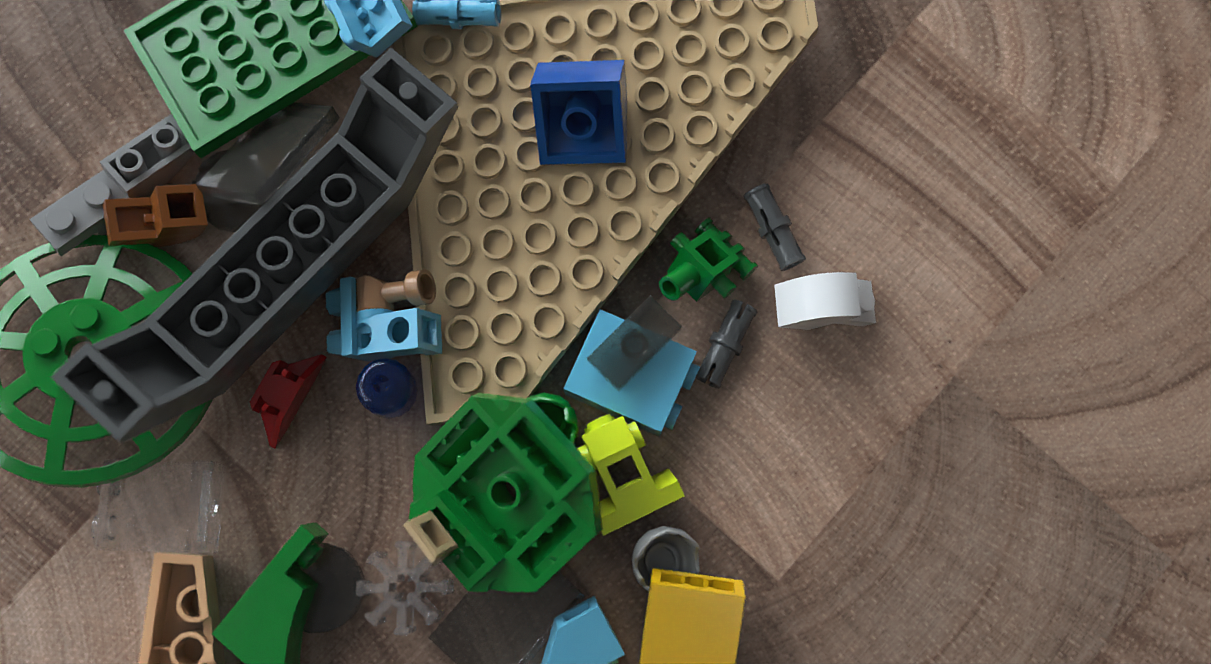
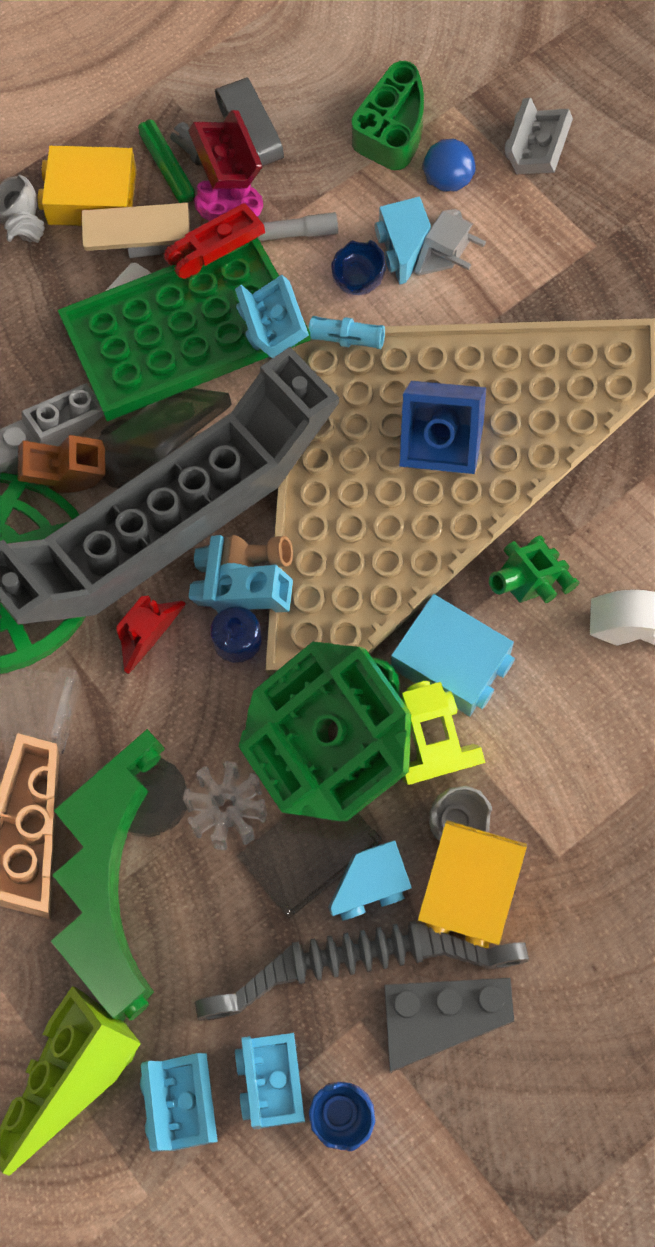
camera: 10 degrees right, 10 degrees down
tan slope [403,511,457,566] -> none
clear smoke plate [587,296,682,392] -> none
dark grey pin [695,300,757,389] -> none
dark grey pin [744,183,806,271] -> none

